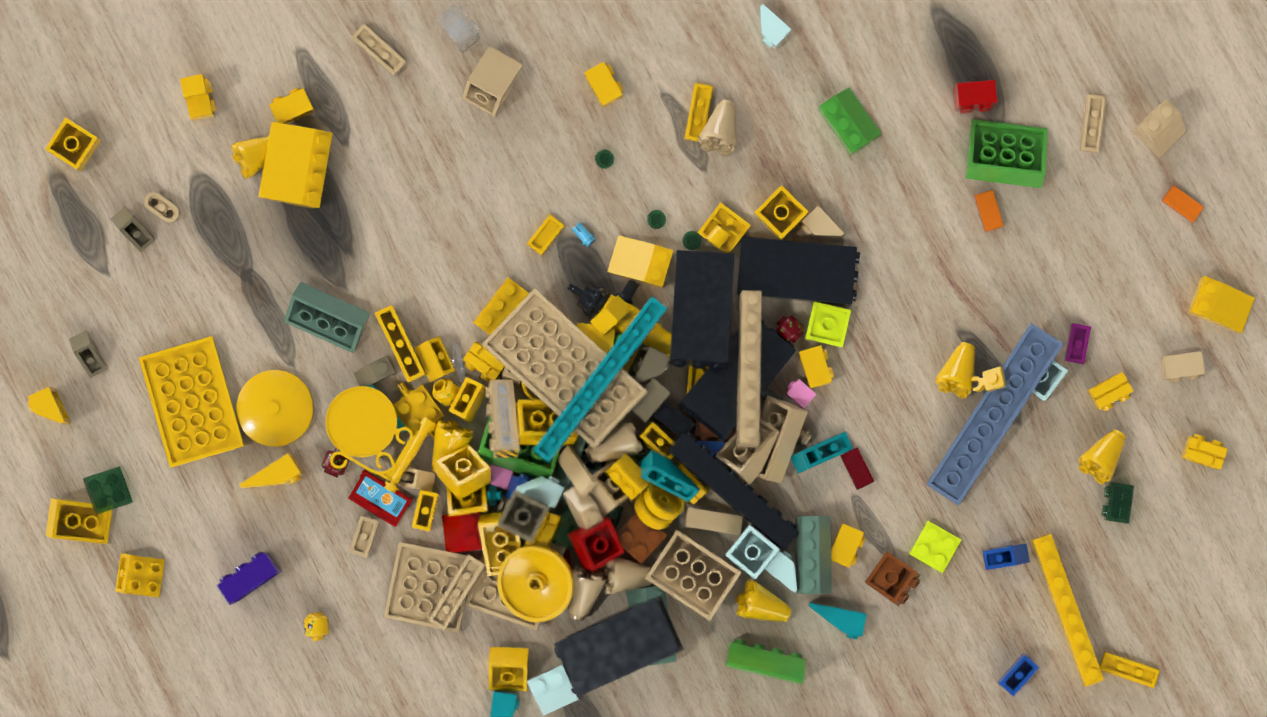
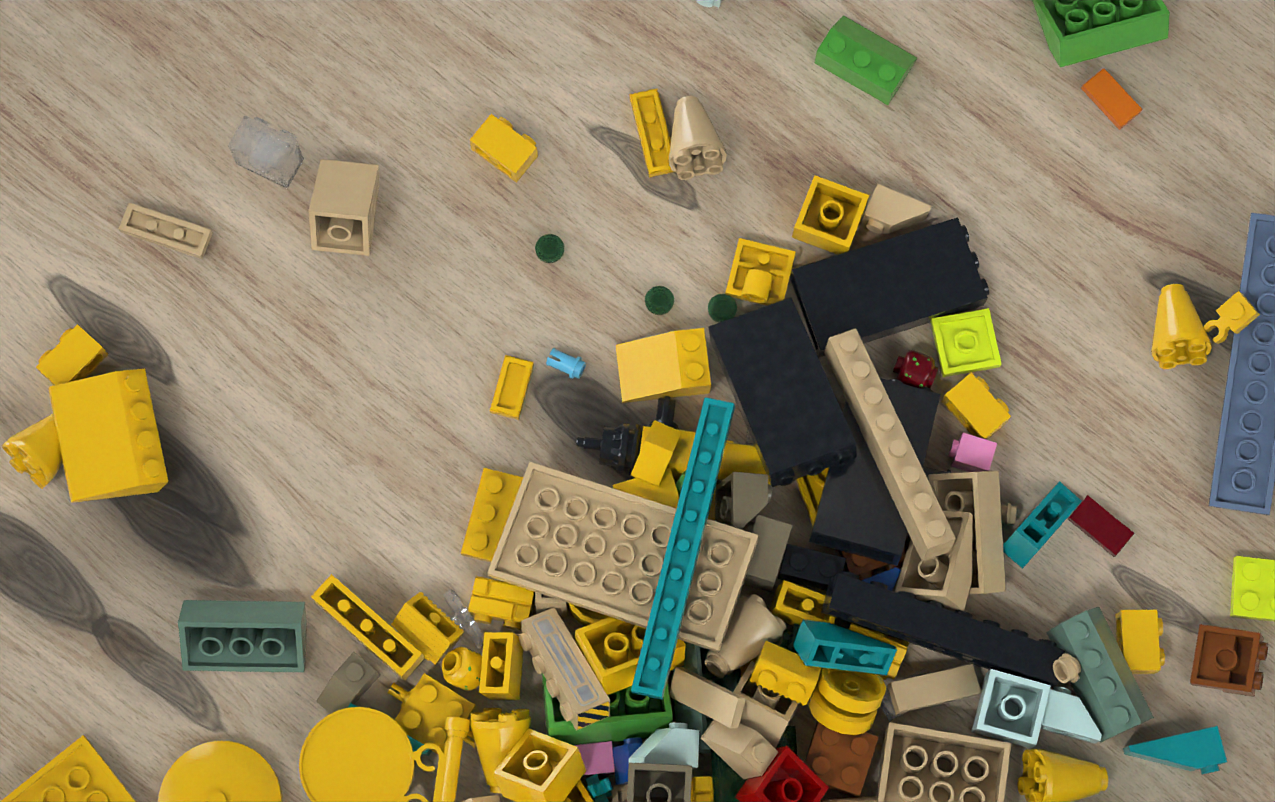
camera: 25 degrees left, 10 degrees down
none -> tan plate [1053,653,1081,683]

